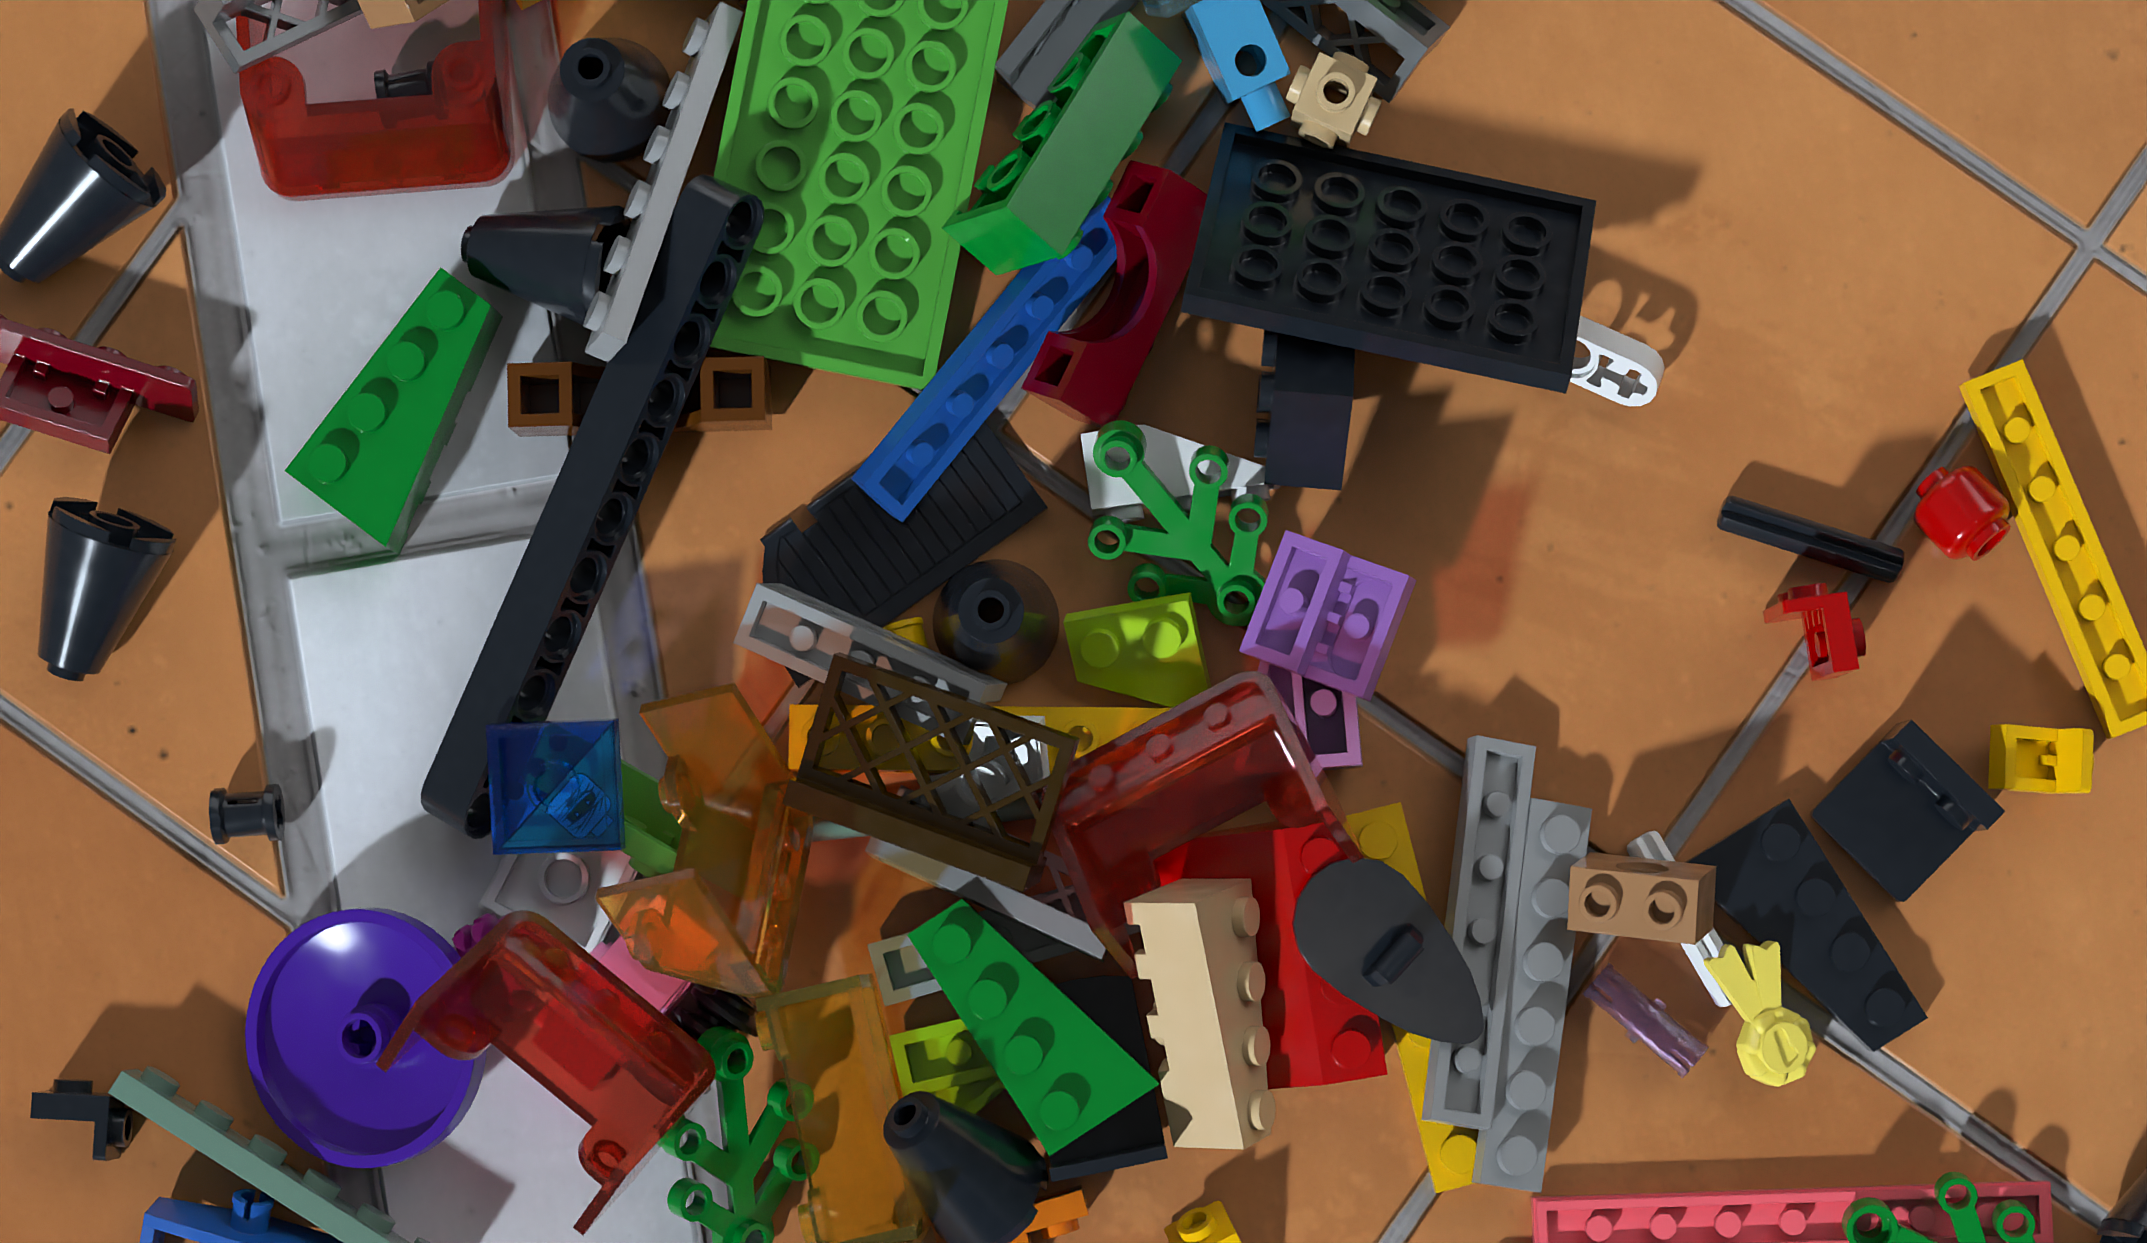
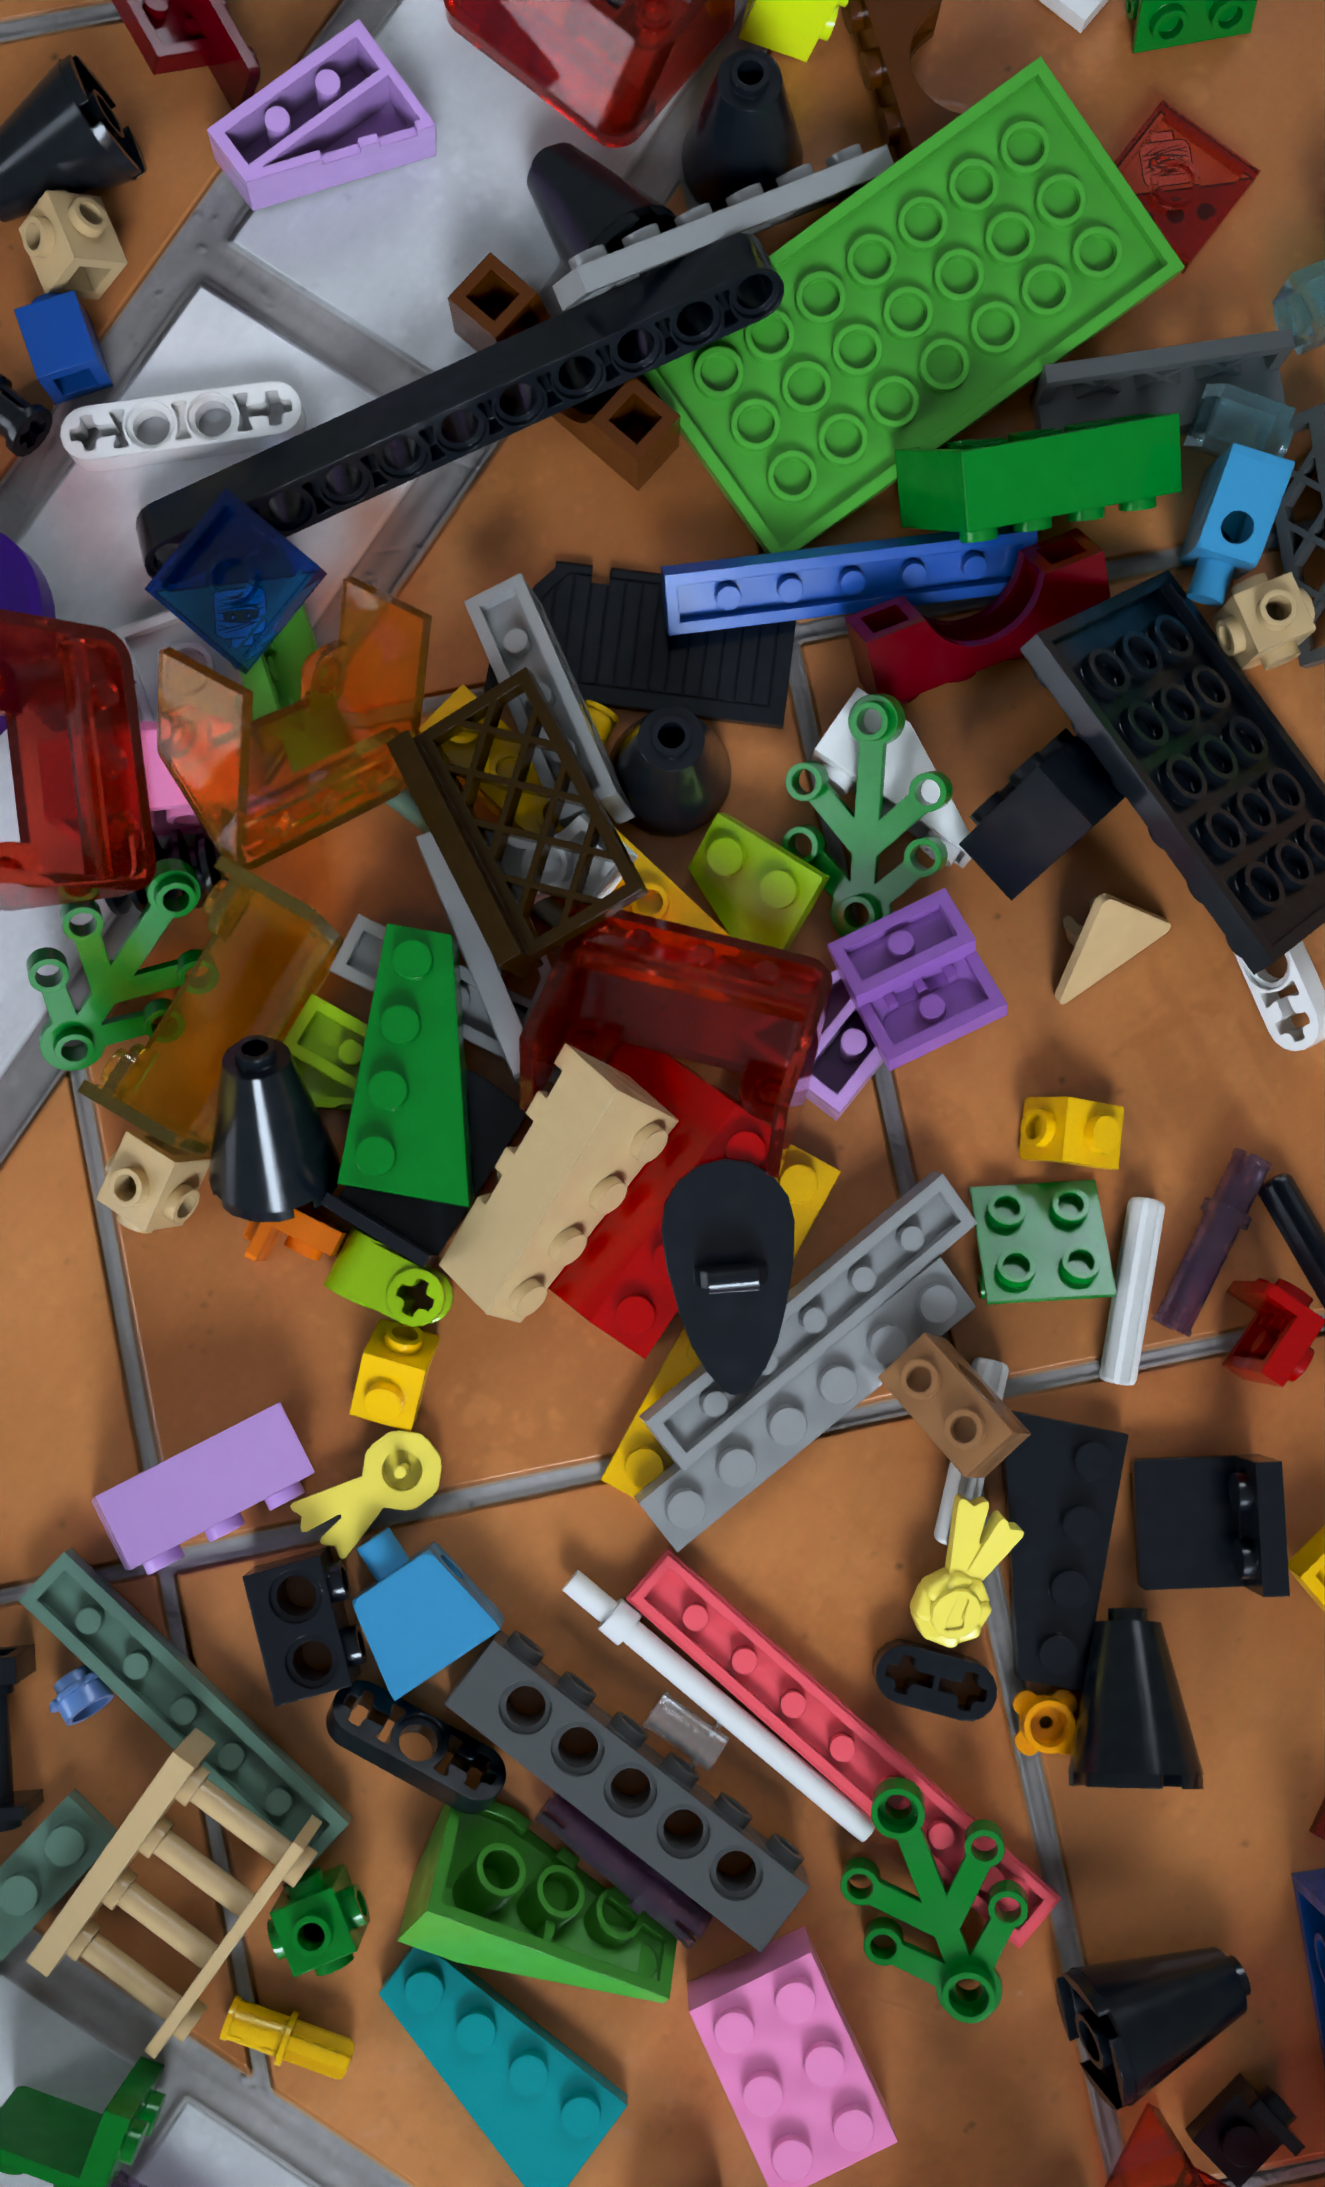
camera: 25 degrees right, 0 degrees up
green wedge [285,267,503,555] -> none
clear purple pin [1583,963,1709,1078] -> none
none -> blue brick [14,290,114,405]
none -> tan brick [18,190,128,300]
none -> white beam [60,381,306,472]
none -> lavender wedge [207,19,436,211]
none -> lime piece [323,1226,454,1327]
none -> black beam [872,1639,997,1721]
none -> green hinge [969,1180,1117,1305]
none -> light orange plate [1012,1688,1077,1756]
none -> yellow bracket [1019,1096,1124,1170]
none -> tan piece [1054,893,1171,1004]
none -> black cone [1068,1608,1204,1789]
none -> white axle [1099,1197,1165,1386]
none -> clear purple pin [1152,1148,1273,1338]

